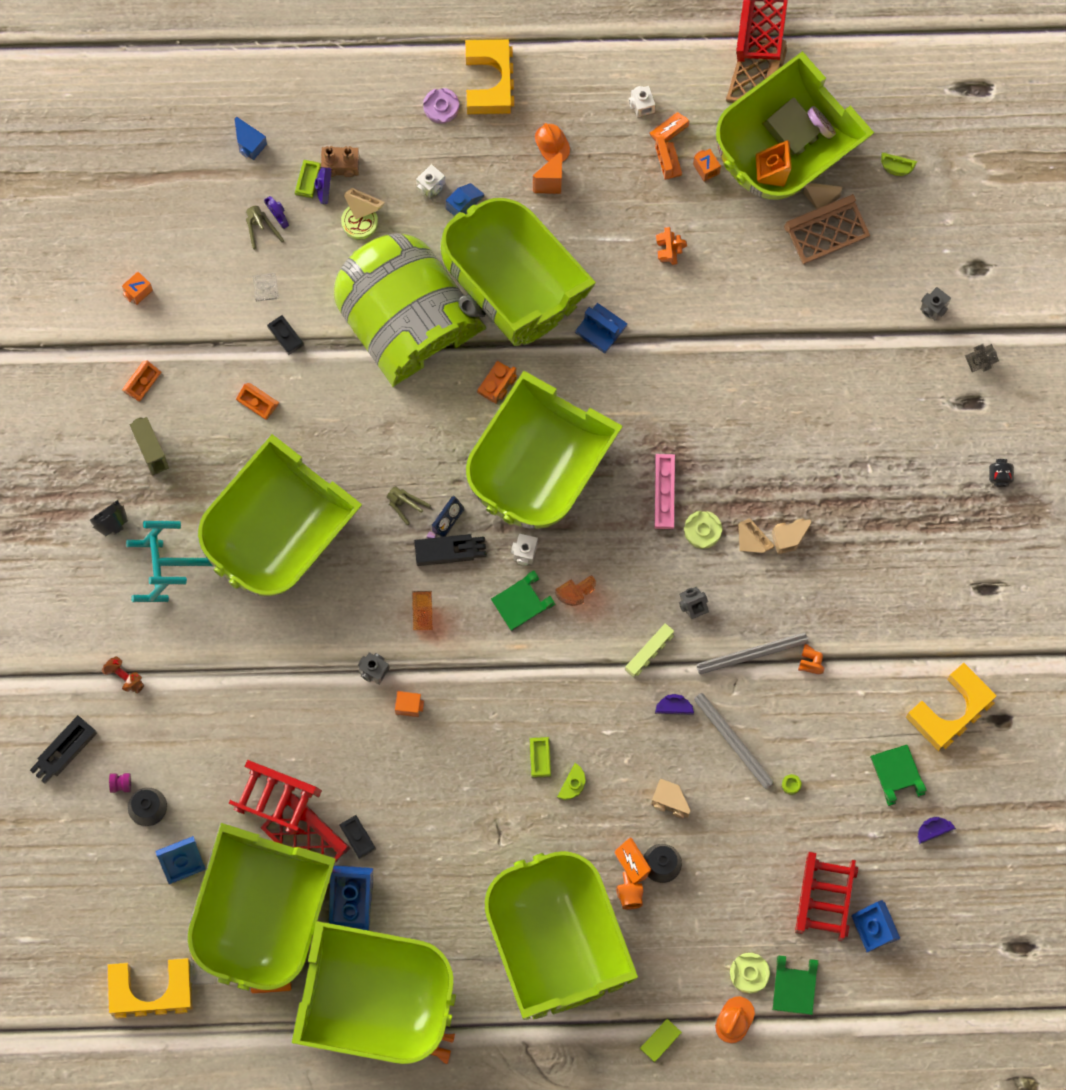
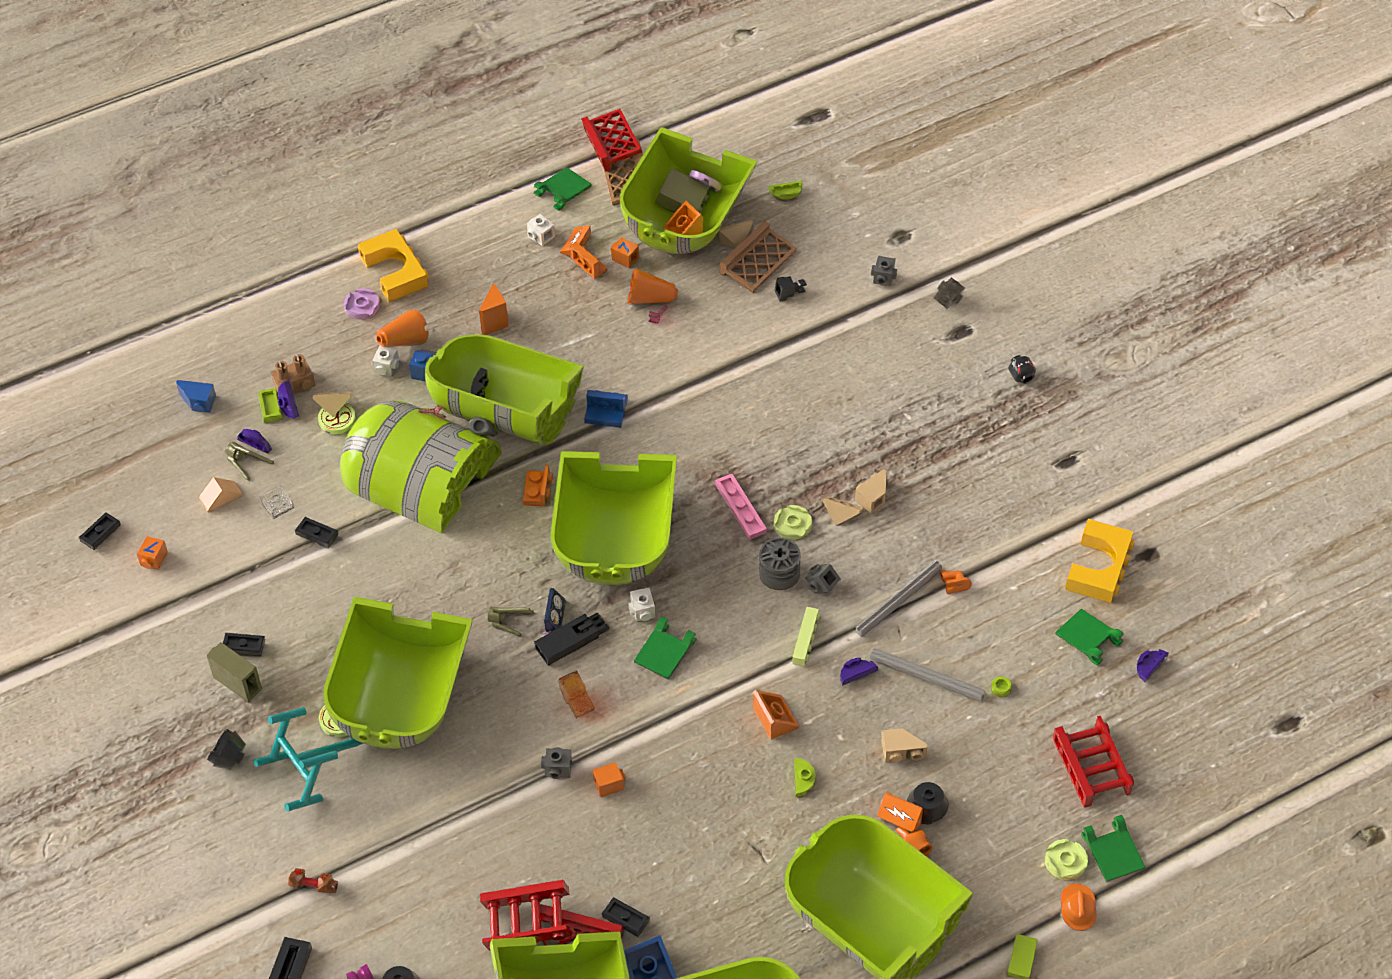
camera: 25 degrees left, 20 degrees down
orange slope [122,360,161,402] -> none
orange slope [236,383,279,420] -> none
lime tile [529,737,551,778] -> none
orange piece [535,123,570,162] -> none
clear orange brick [555,575,596,606] -> none
orange hips [656,227,687,265] -> none
blue bracket [851,900,901,952] -> none
none -> black plate [79,512,121,550]
none -> light nougat slope [199,477,243,512]
none -> black plate [223,632,266,656]
none -> orange cone [376,310,429,347]
none -> hand [419,405,447,419]
none -> black slope [471,368,489,398]
none -> green flag [534,167,592,211]
none -> orange cone [628,268,678,304]
none -> clear pink hand [648,305,668,324]
none -> orange slope [753,690,799,739]
none -> dark grey wheel [759,538,801,590]
none -> black piece [774,276,807,302]

